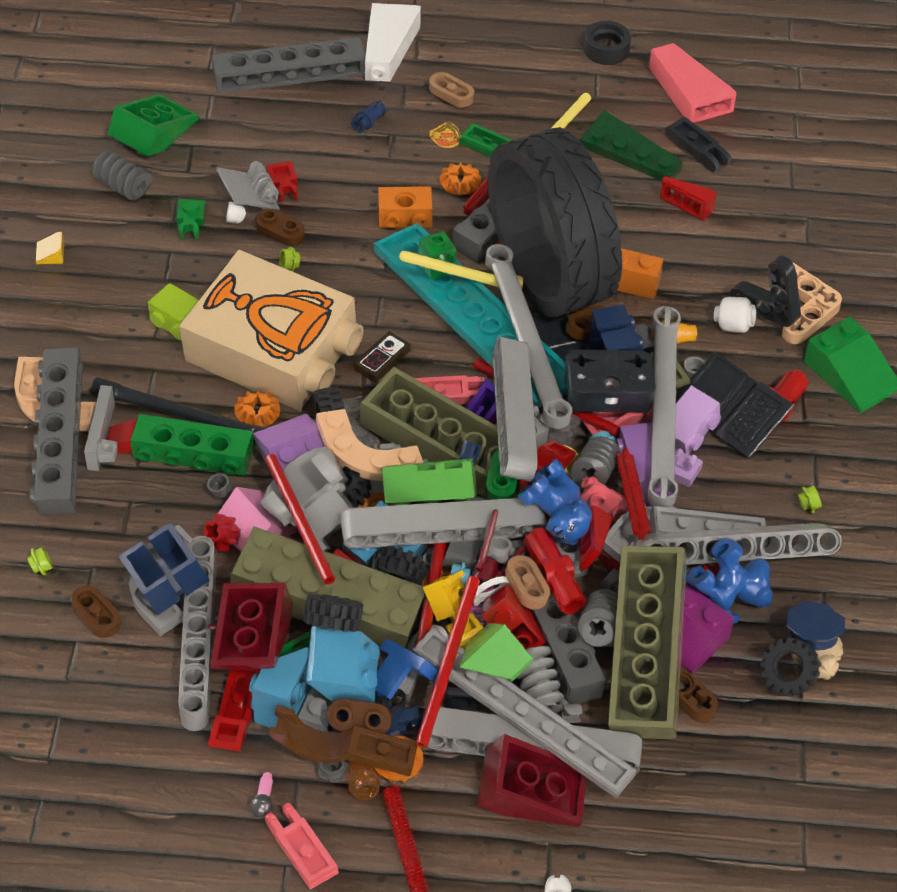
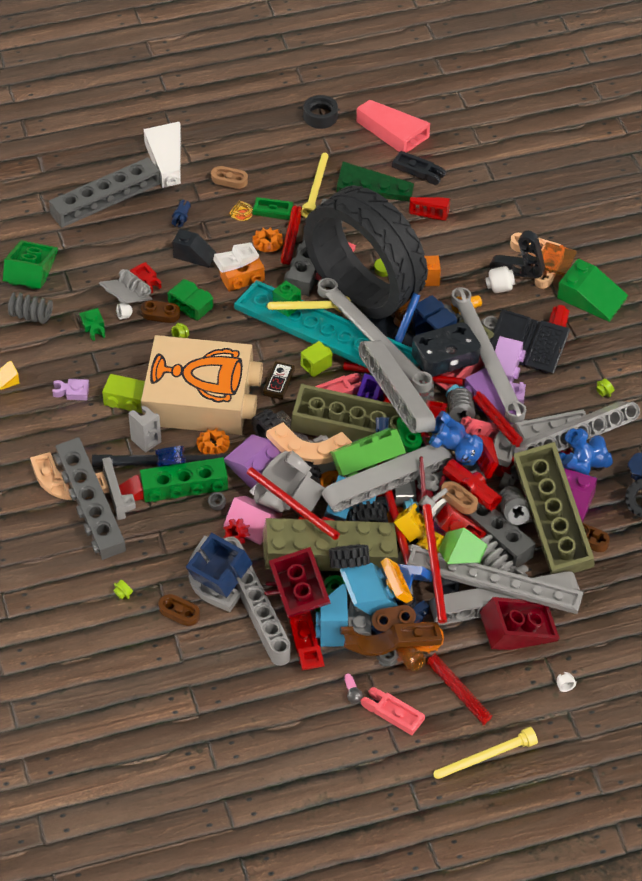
camera: 20 degrees left, 0 degrees up
none -> lavender plate [52,379,89,400]
none -> light grey hinge [129,406,162,453]
none -> clear blue wheel [155,446,186,467]
none -> green brick [168,279,213,321]
none -> black slope [172,229,216,268]
none -> white slope [213,243,259,273]
none -> lime brick [301,341,333,377]
none -> light orange plate [380,557,413,604]
none -> blue bar [395,293,421,343]
none -> light grey hand [419,488,448,508]
none -> clear orange piece [542,242,577,276]

